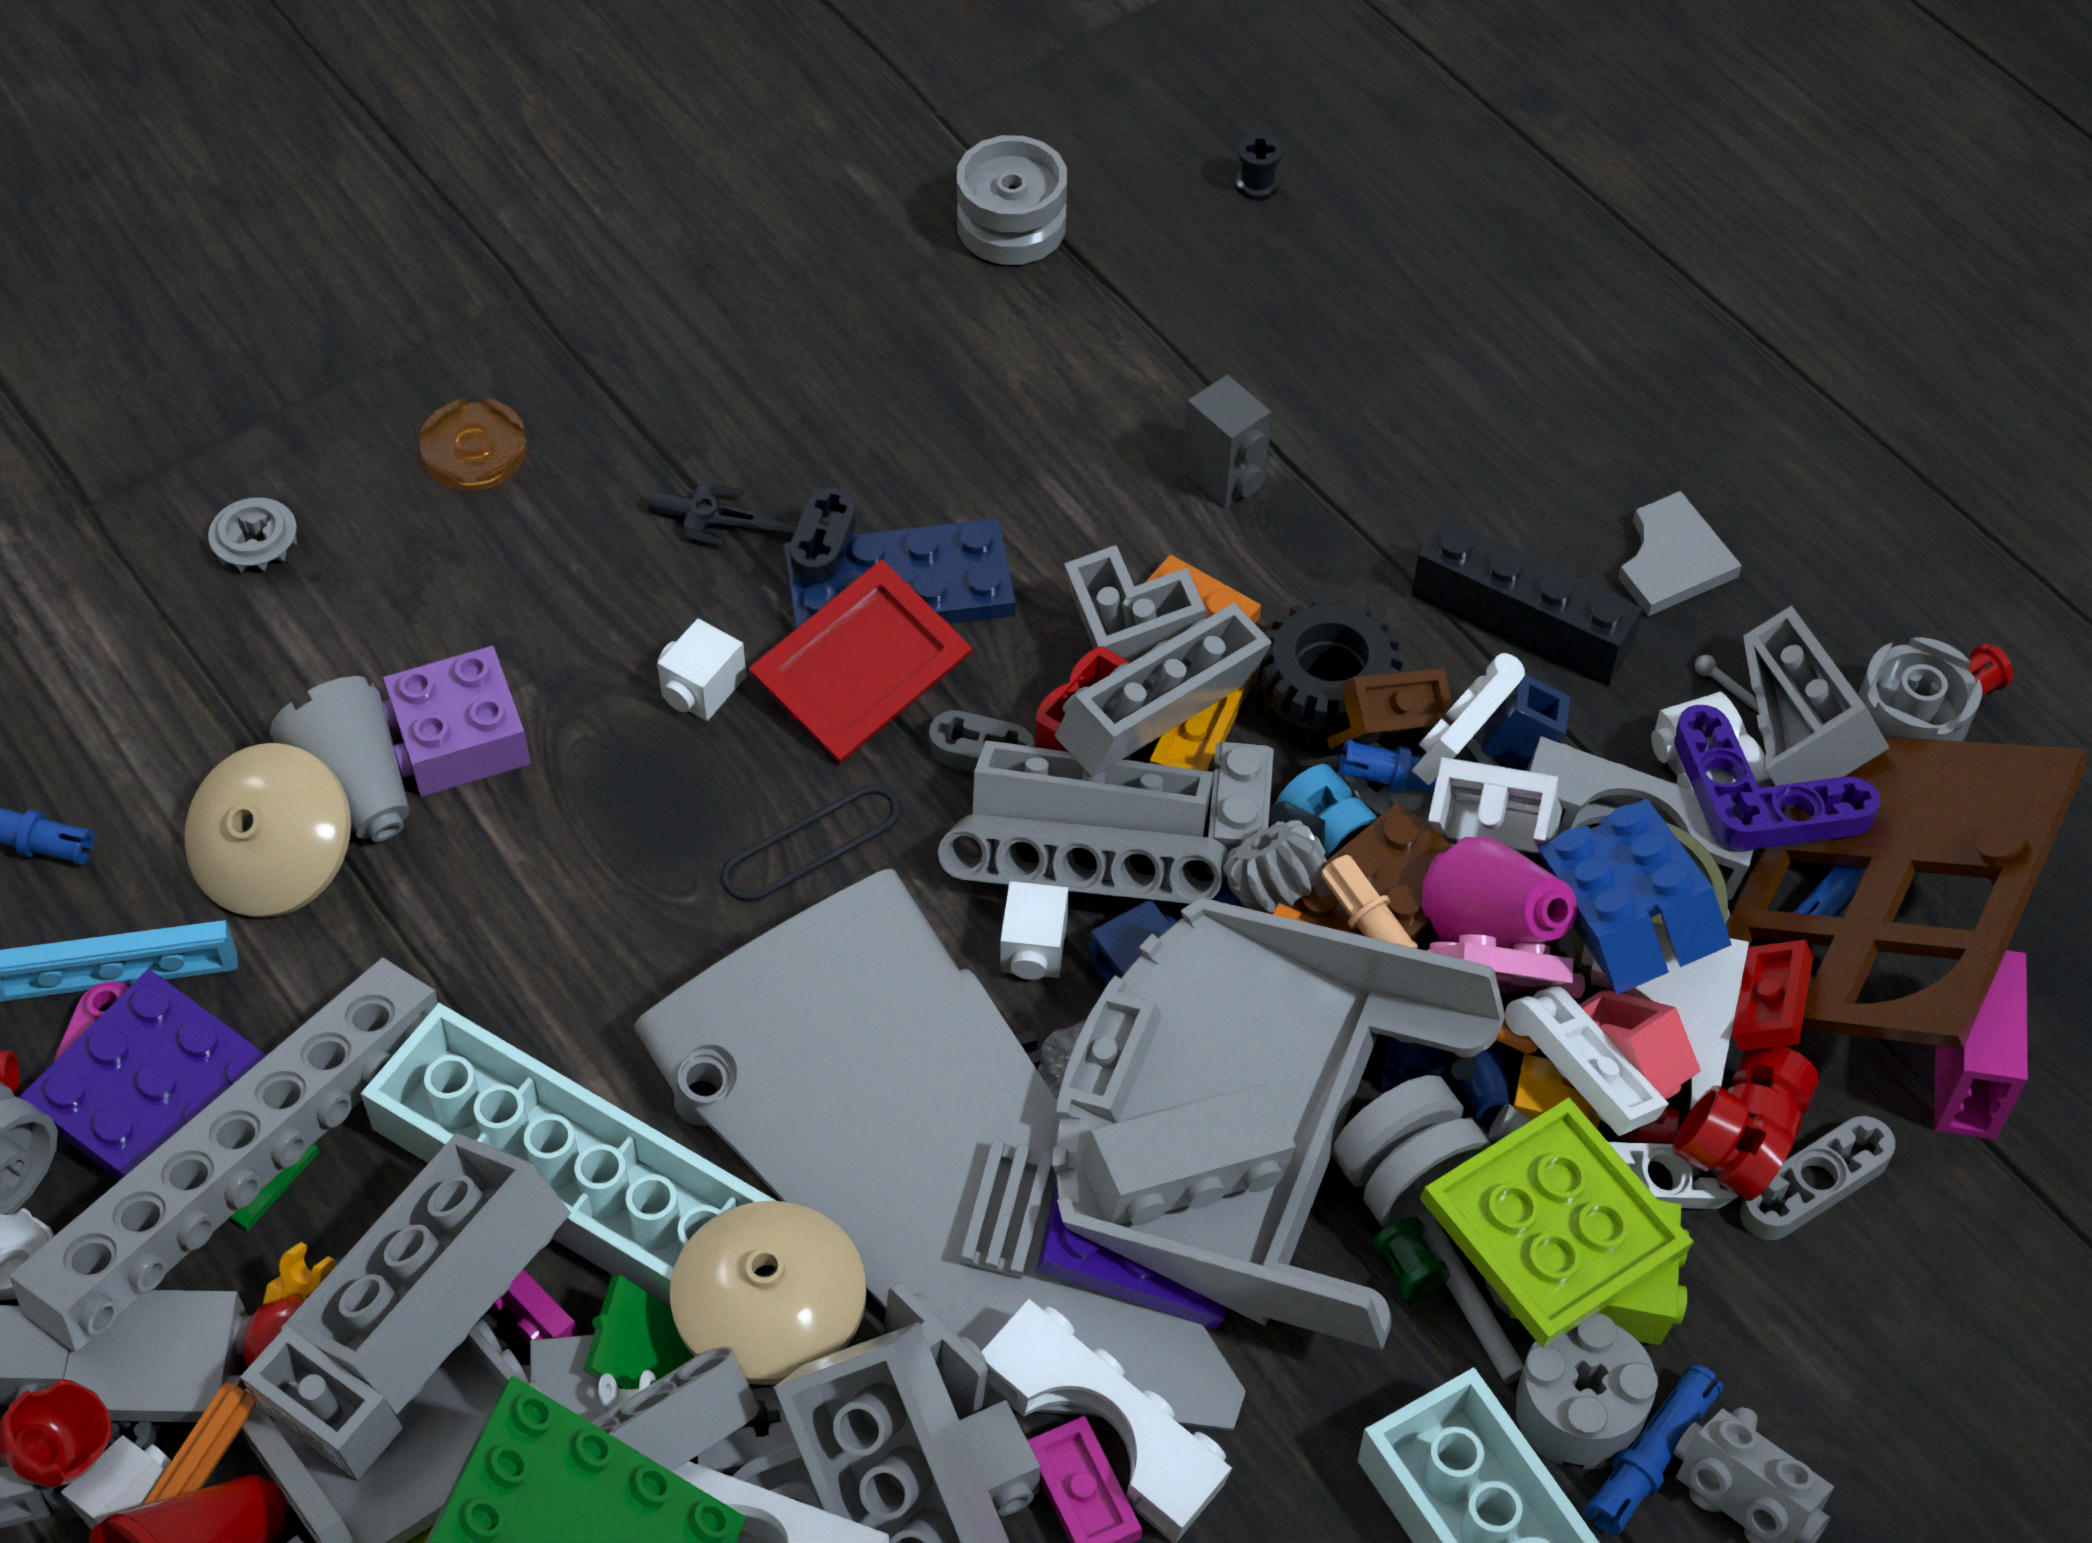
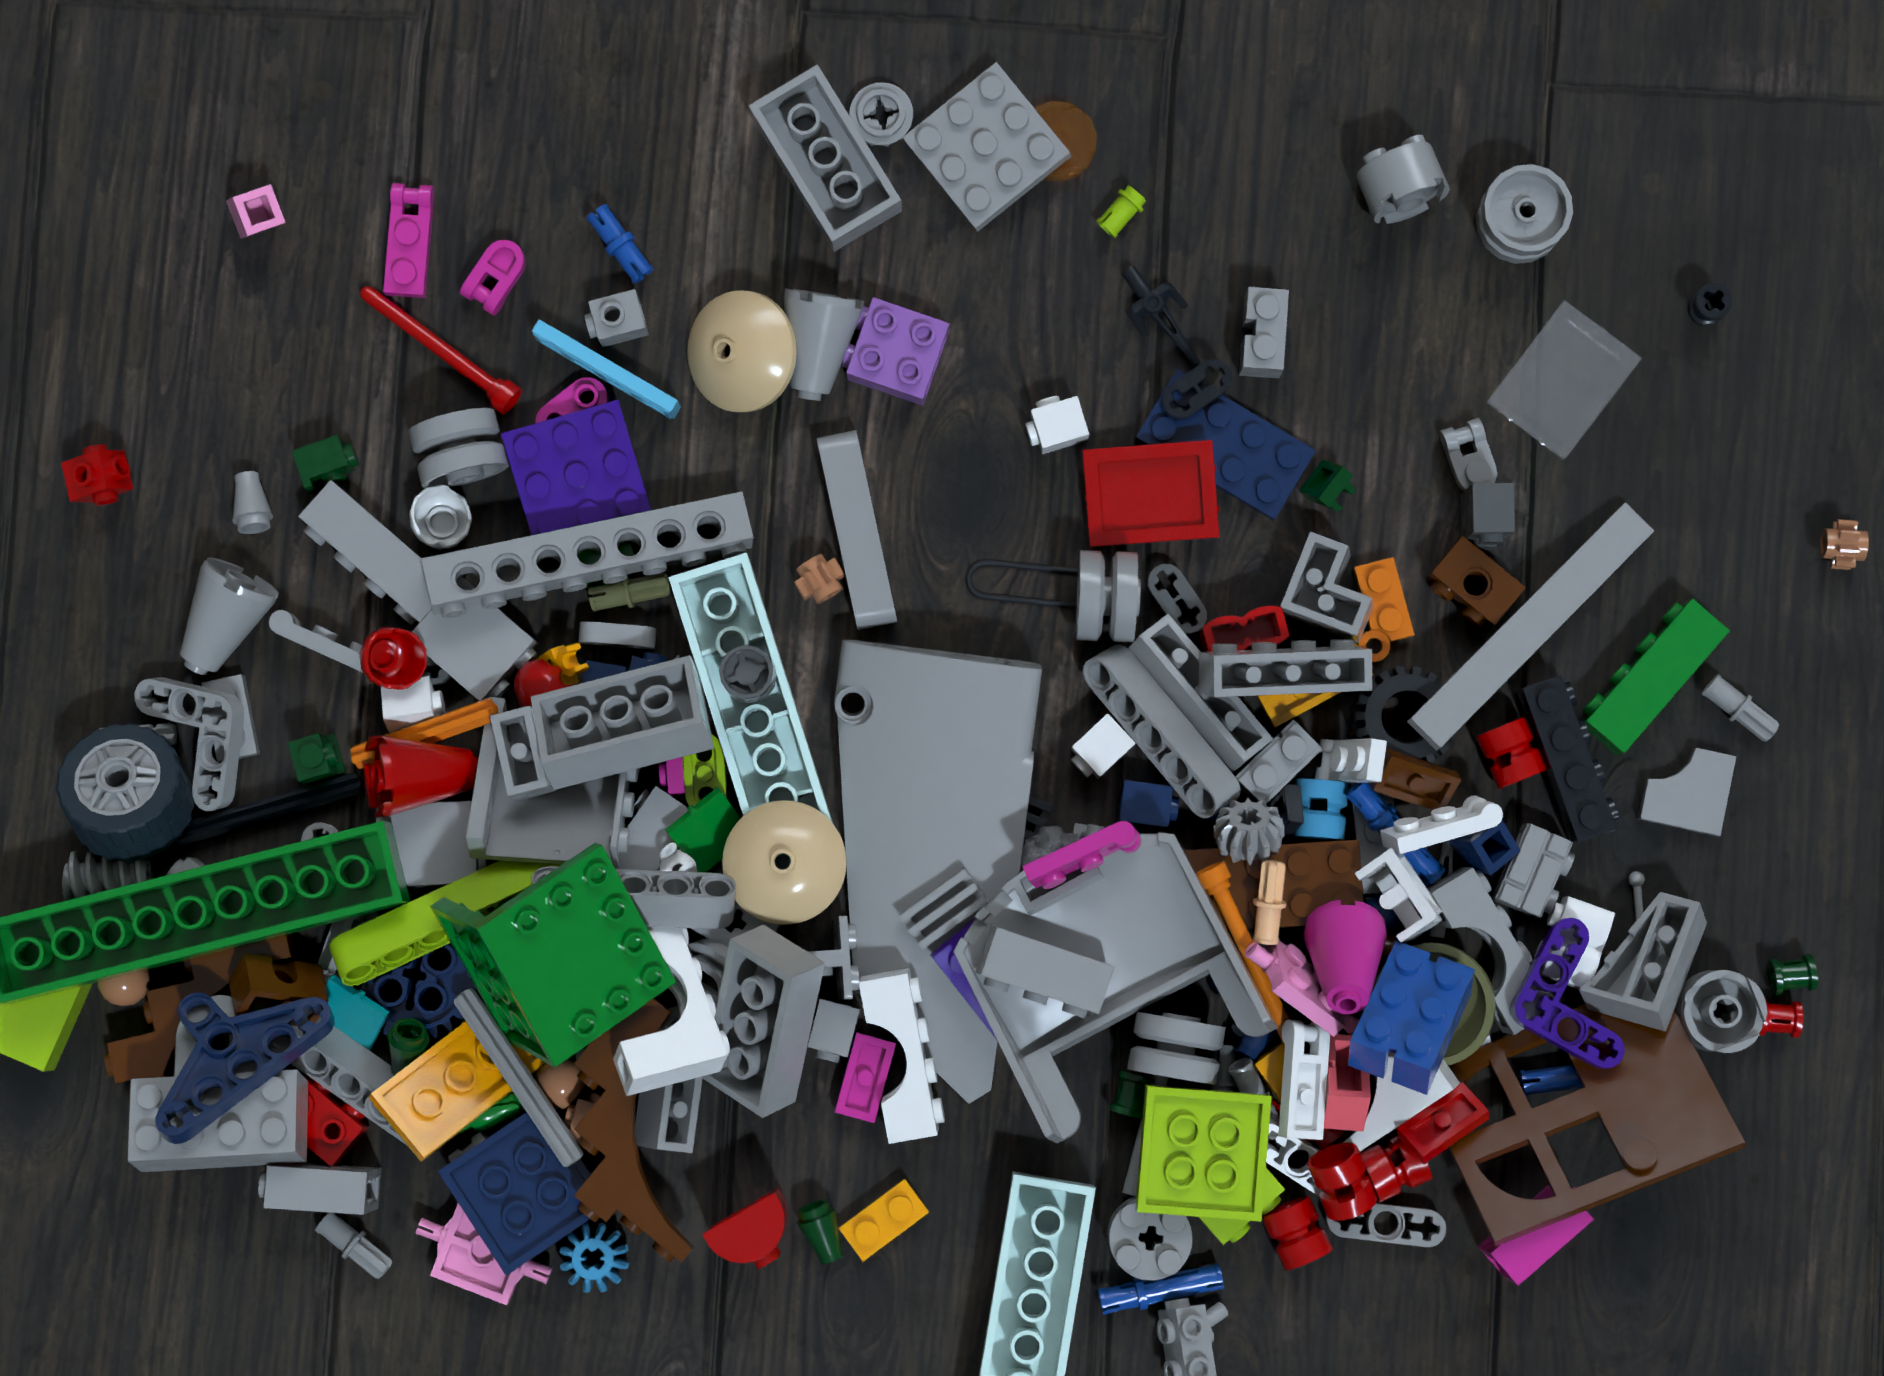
camera: 45 degrees right, 30 degrees up
none -> light grey beam [578,622,657,650]
none -> light grey brick [584,289,649,347]
none -> olive axle [588,573,671,612]
none -> lime plate [683,734,727,806]
none -> dark grey wheel [719,645,777,704]
none -> light grey brick [748,64,902,252]
none -> nougat gear [794,554,845,604]
none -> light grey beam [817,430,897,630]
none -> light grey plate [902,62,1072,232]
none -> dark pink plate [1022,821,1142,889]
none -> light grey wheel [1076,550,1141,642]
none -> lime pin [1096,185,1146,238]
none -> light grey brick [1239,287,1289,378]
none -> red wheel [1262,1195,1333,1271]
none -> dark green tile [1299,459,1355,512]
none -> white plate [1315,738,1387,783]
none -> light grey brick [1356,135,1450,224]
none -> light grey tile [1407,502,1654,751]
none -> reddish brown brick [1426,536,1526,629]
none -> light grey plate [1439,418,1497,491]
none -> red wheel [1476,717,1547,789]
none -> clear piece [1487,300,1642,460]
none -> light grey brick [1491,823,1575,918]
none -> green brick [1582,599,1730,756]
none -> light grey axle [1701,674,1779,742]
none -> dark green bush [1767,954,1818,995]
none -> nougat gear [1820,519,1869,570]

